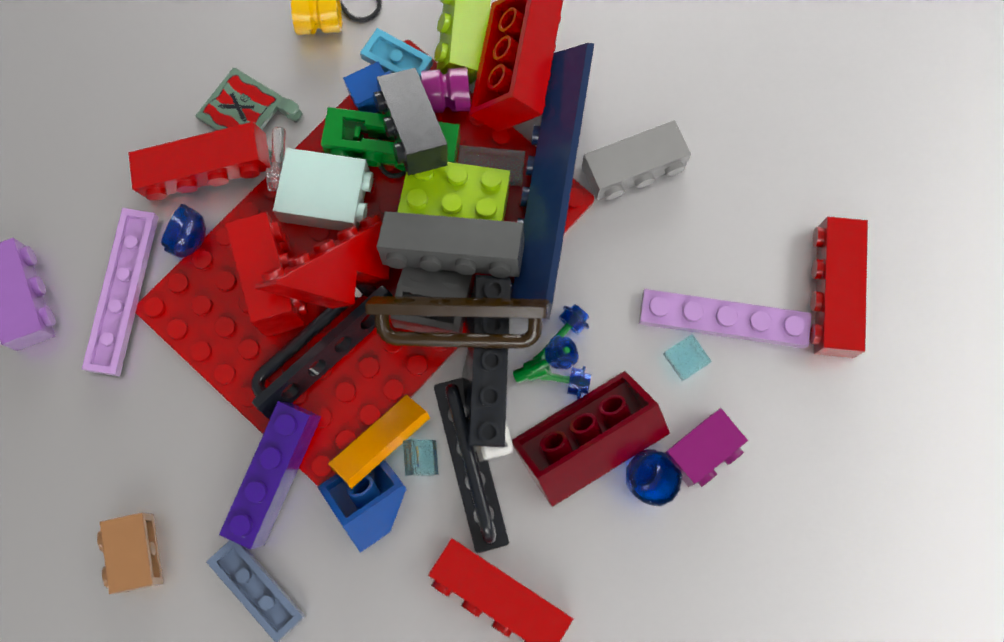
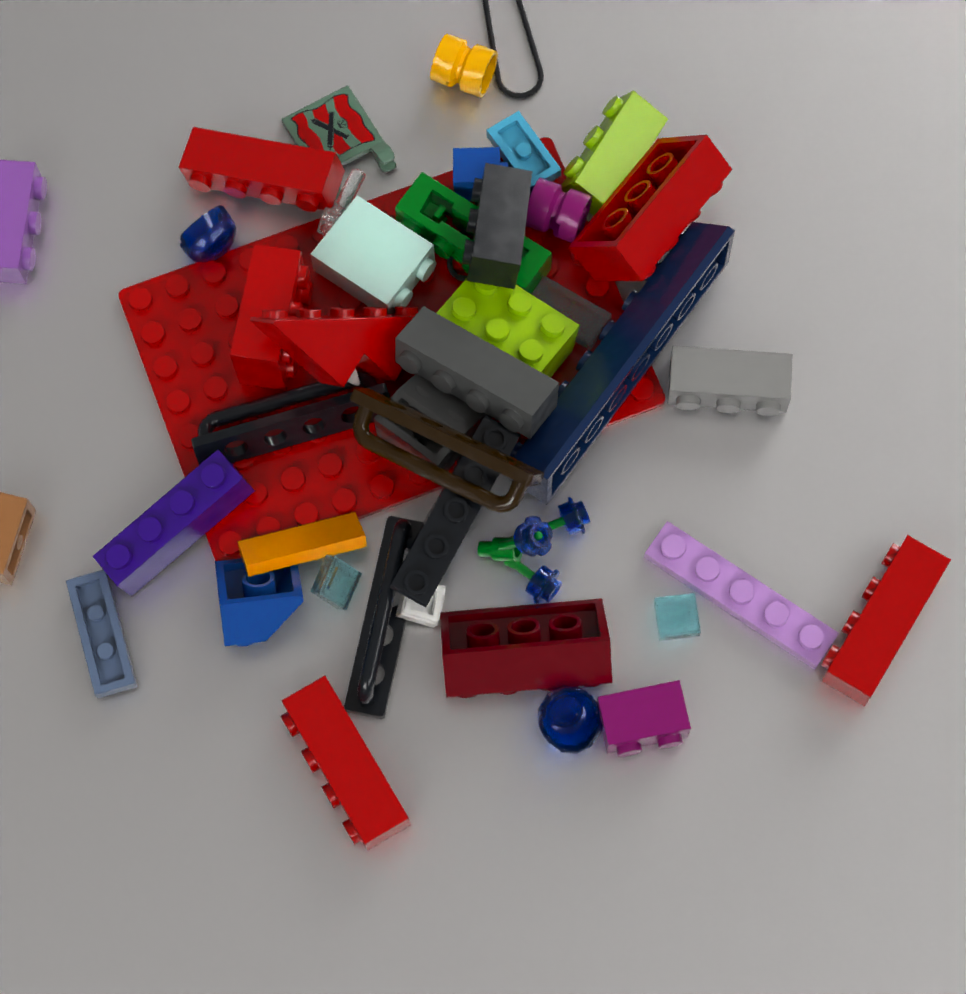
camera: 30 degrees right, 5 degrees down
lavender plate [82,208,159,377] -> none

